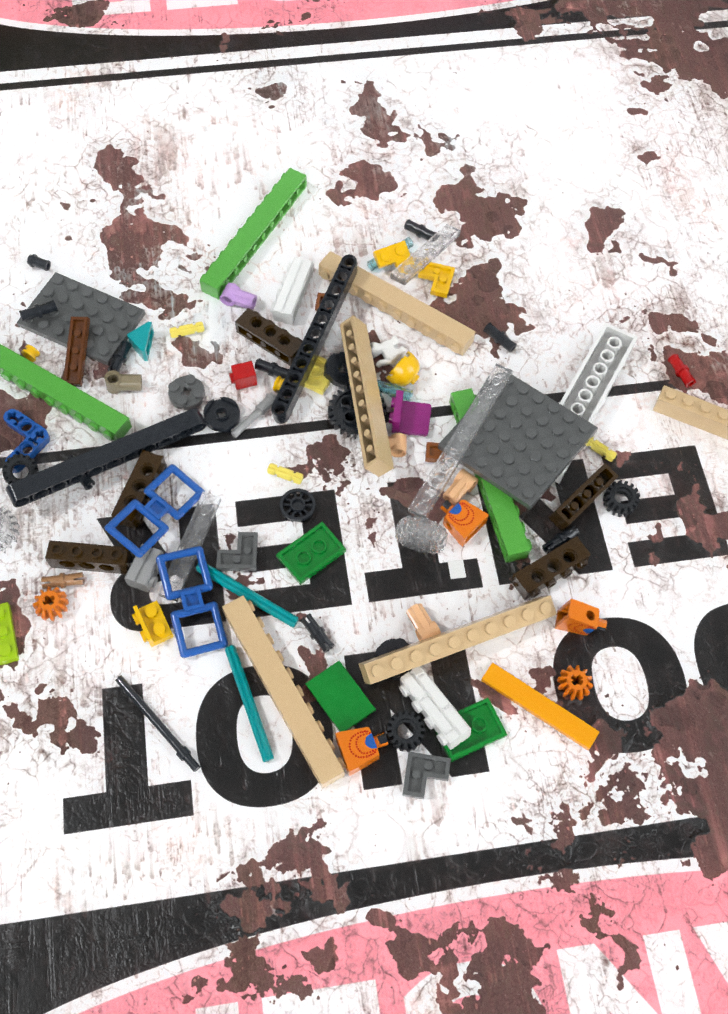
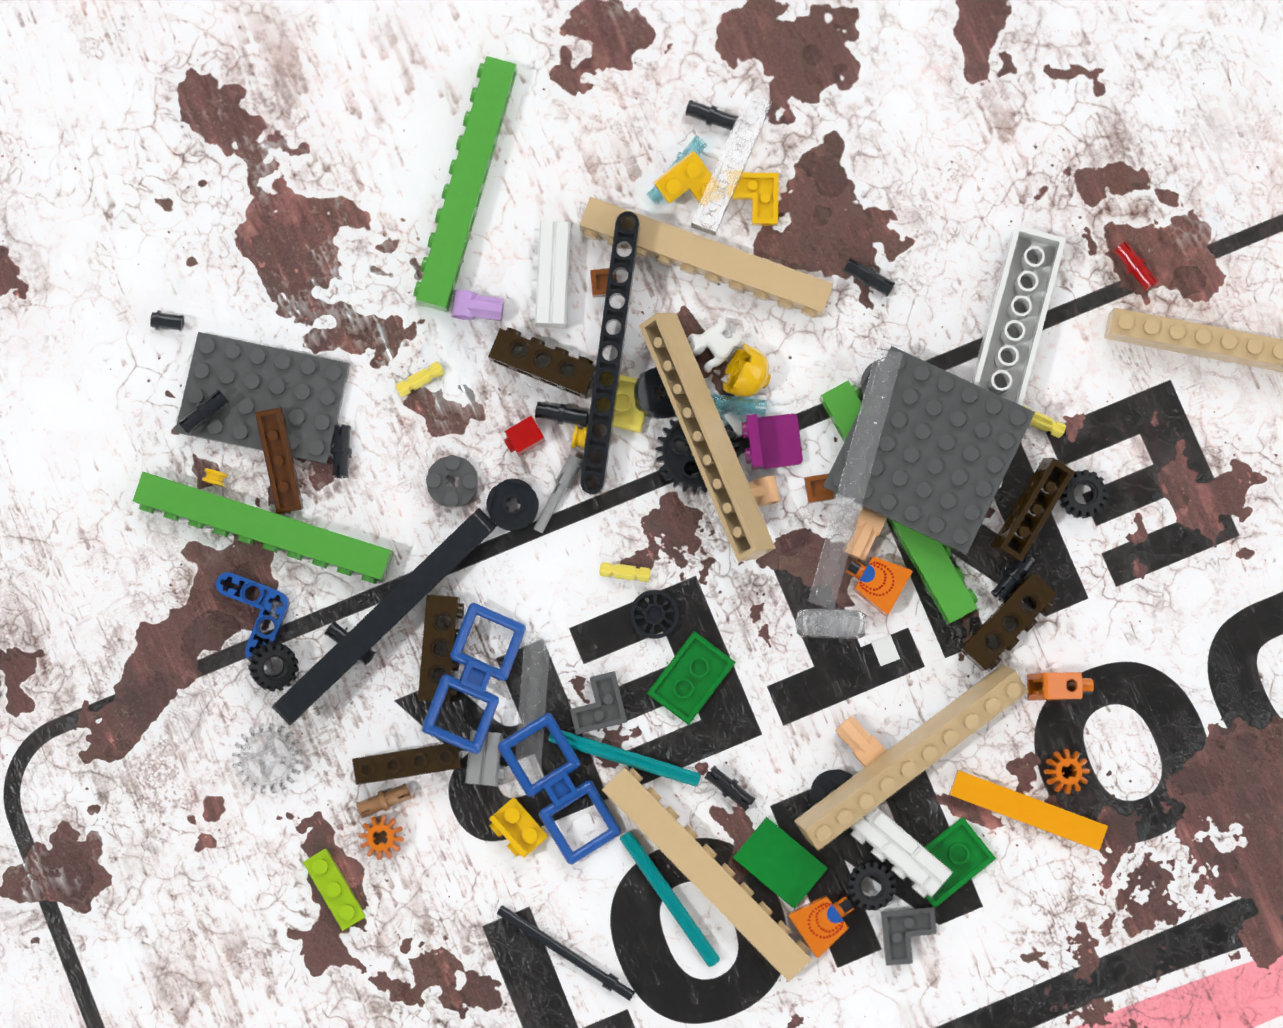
camera: 10 degrees left, 20 degrees up
dark tan piece [104,370,142,394] -> none
teal slope [127,321,154,361] -> none

